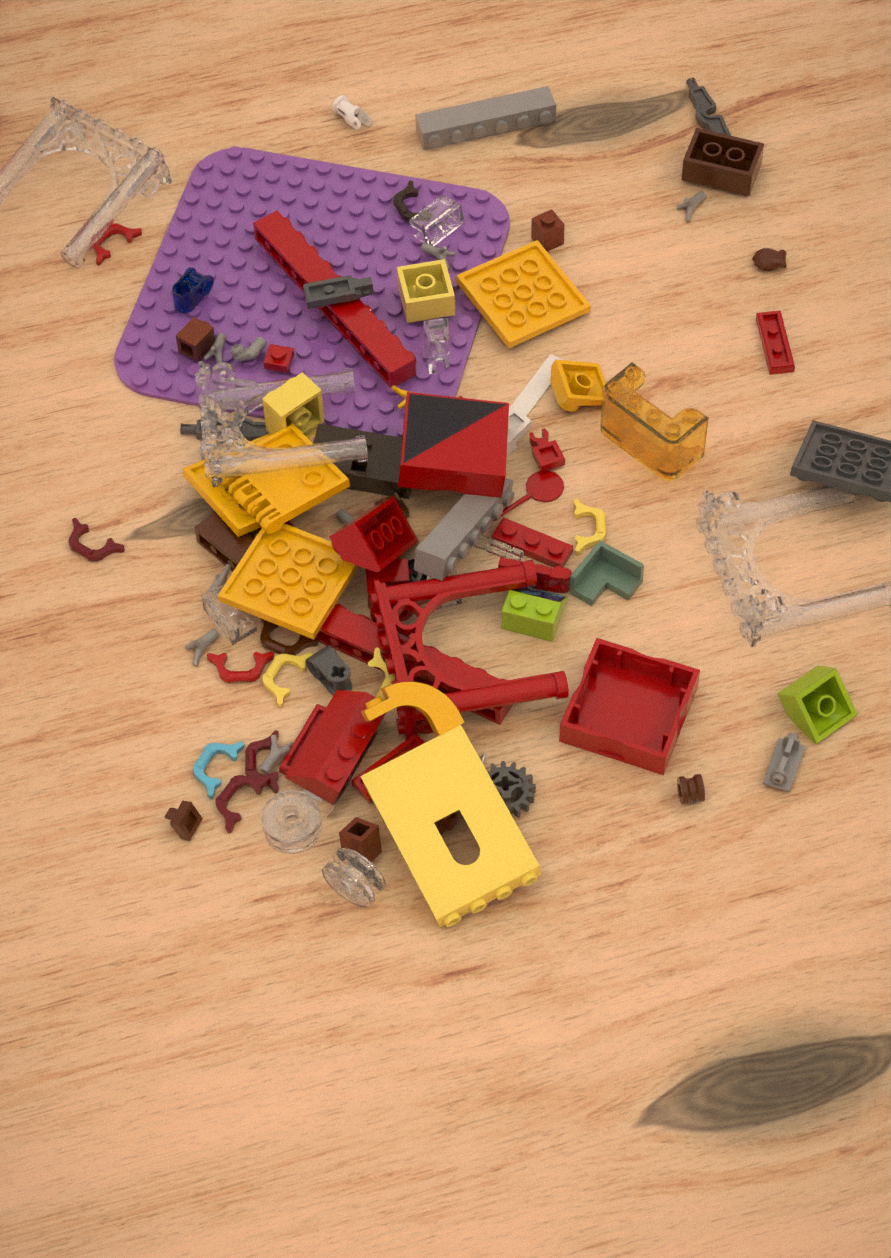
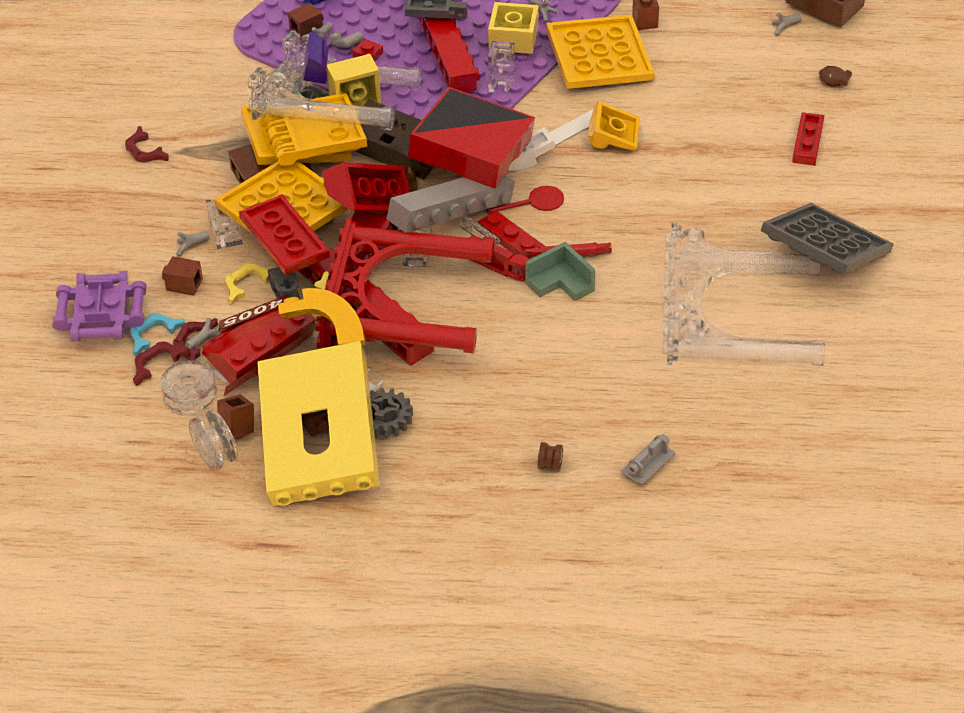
camera: 20 degrees right, 10 degrees down
reddish brown tile [165,800,203,841] -> none
red helmet [207,652,274,683] -> none
reddish brown helmet [260,619,318,655] -> none
lime slope [501,587,567,642] -> none
red plate [529,428,565,472] -> none
red tile [559,638,700,775] -> none
light yellow helmet [574,499,606,555] -> none
clear yellow windscreen [600,362,709,481] -> none
lime slope [777,665,858,744] -> none
none -> medium lavender brick [52,270,147,342]
none -> copper brick [162,256,203,296]
none -> dark red sticker [218,295,287,331]
none -> red tile [239,194,330,275]
none -> dark purple brick [303,32,328,85]
none -> red piece [524,242,612,258]

